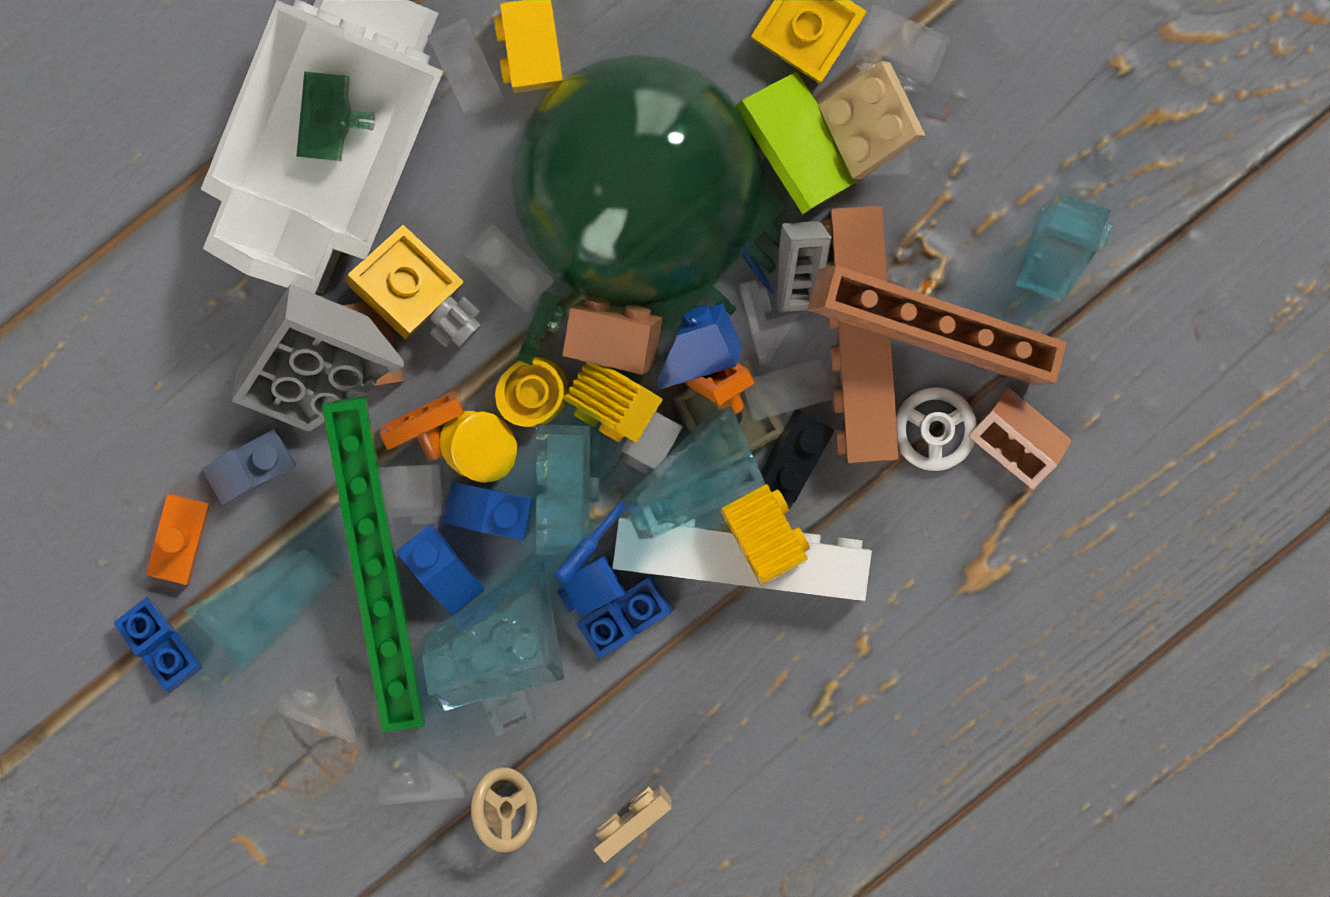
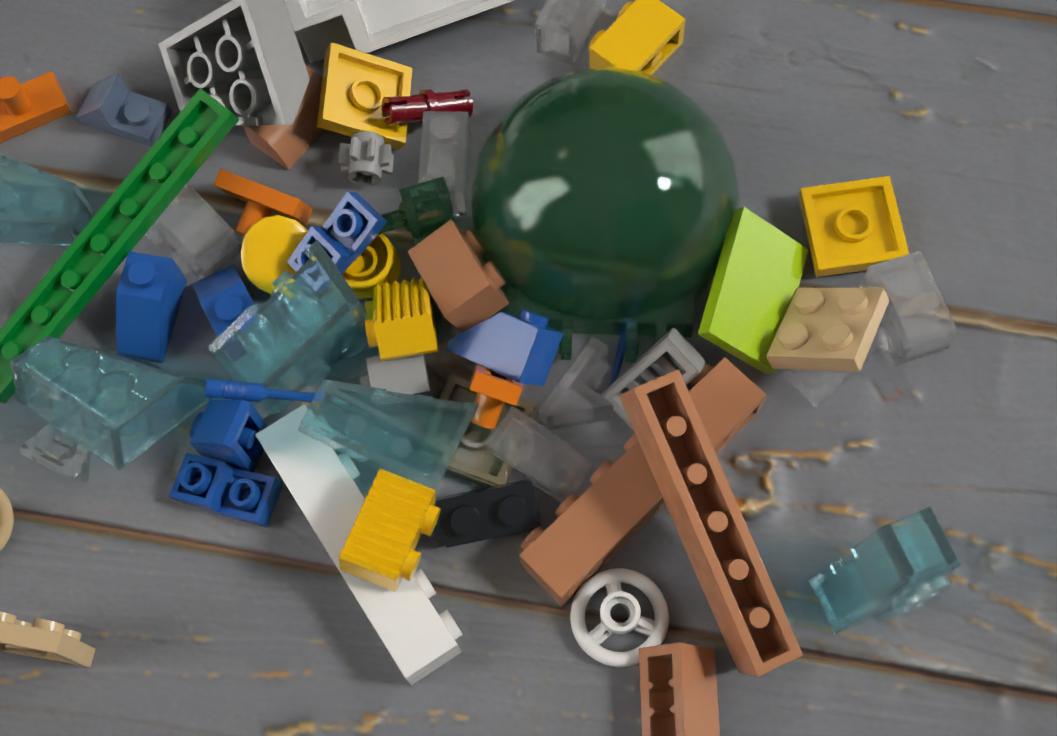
camera: 55 degrees right, 20 degrees down
none -> blue slope [287,191,387,292]
none -> dark red pin [381,89,473,126]

